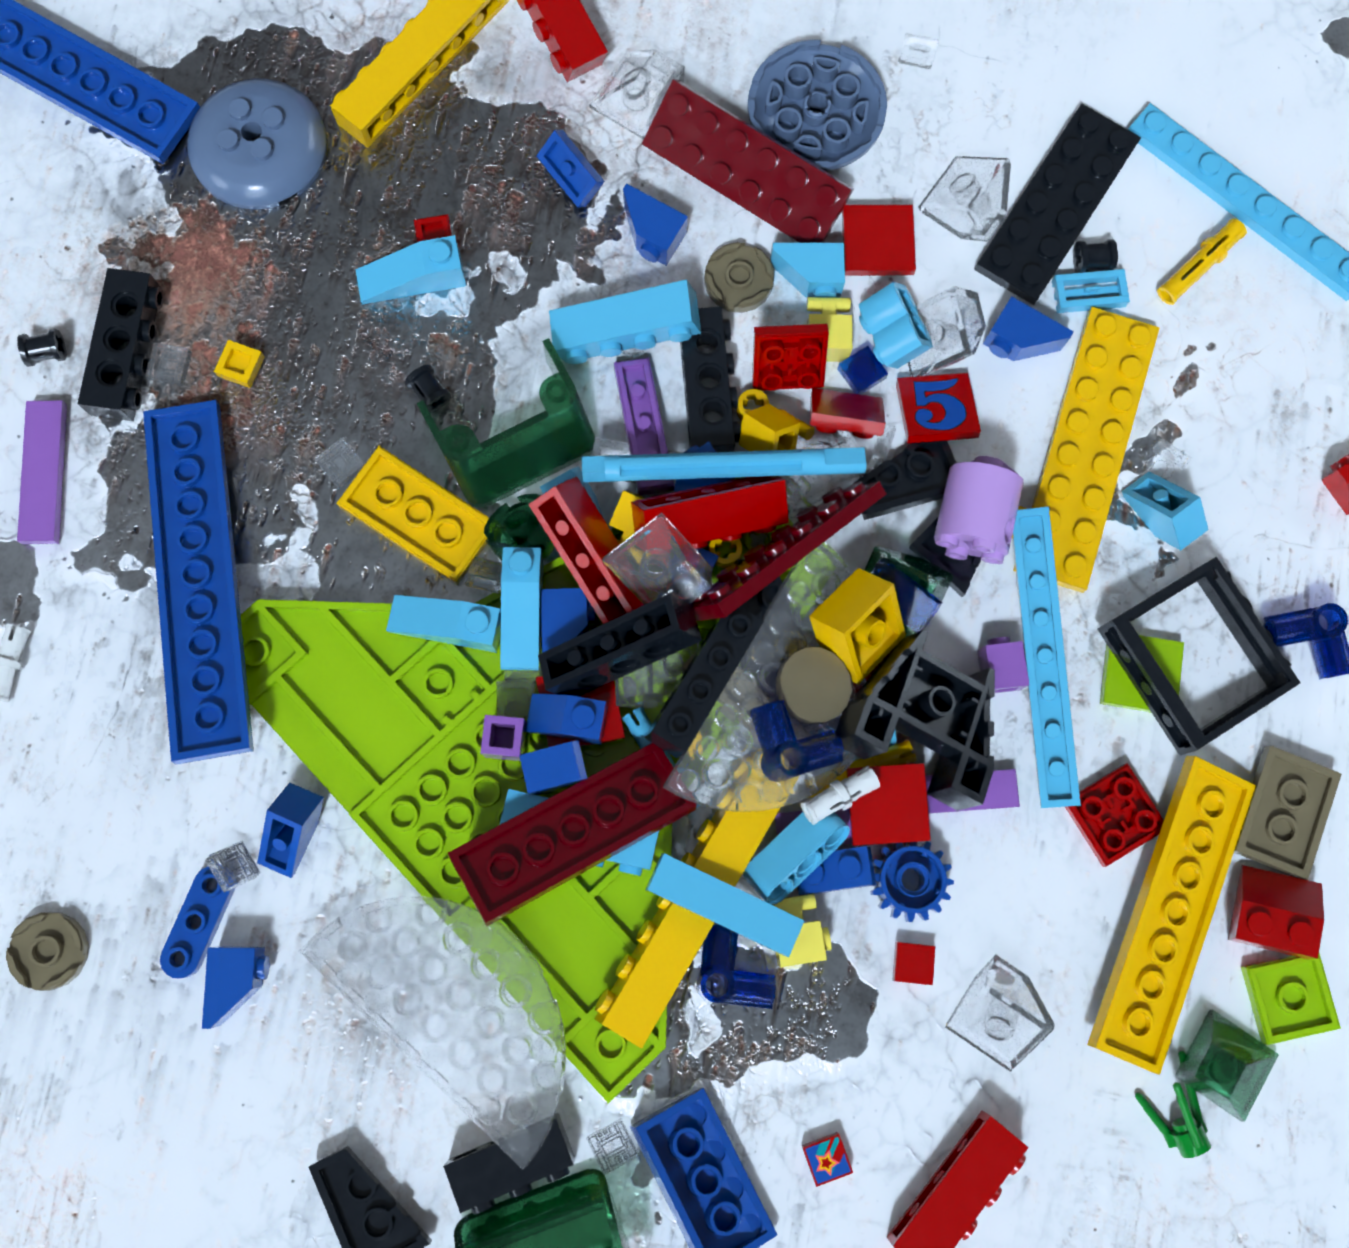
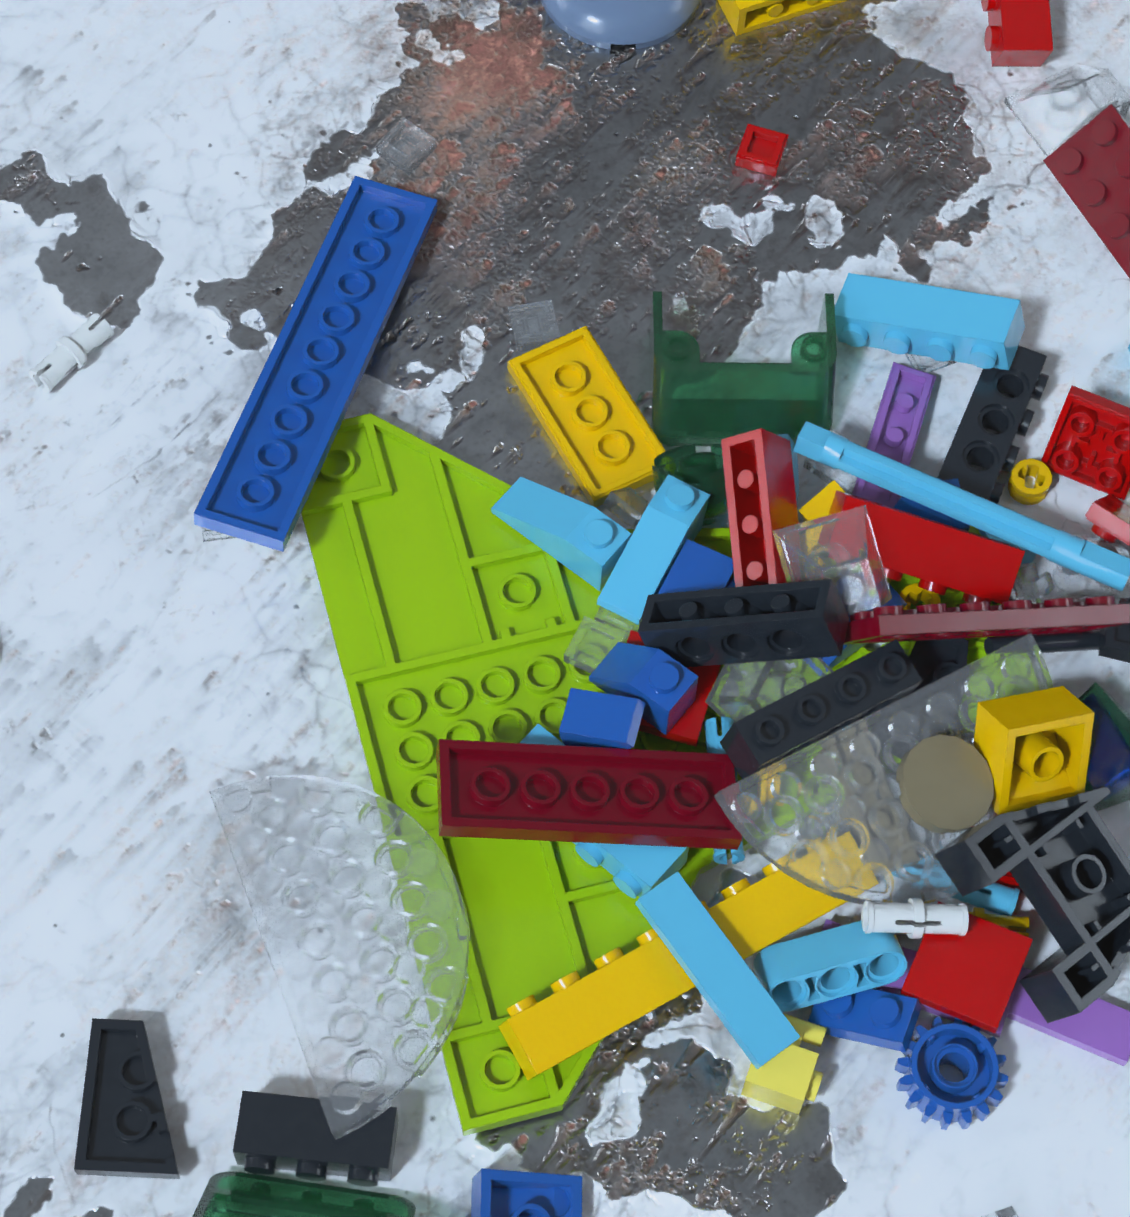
camera: 30 degrees right, 15 degrees down
black bush [17,329,67,367] -> none
medium lavender tile [17,400,67,545] -> none
black brick [77,268,164,422] -> none
blue plate [160,866,236,979] -> none
blue slope [202,946,270,1029] -> none
clear tile [205,841,261,893] -> none
yellow plate [214,340,265,388] -> none
blue slope [257,782,324,878] -> none
medium azure slope [355,235,466,305] -> none
black bush [404,365,451,413] -> none
medium lavender brick [480,715,527,761] -> none
blue plate [536,130,605,208] -> none
clear tile [586,1118,639,1175] -> none
blue slope [623,183,688,266] -> none
clear blue piece [696,924,776,1009] -> none
dark tan tile [704,242,774,313] -> none
yellow brick [739,404,815,451] -> none
clear blue piece [749,700,845,782] -> none
red tile [892,942,936,985] -> none

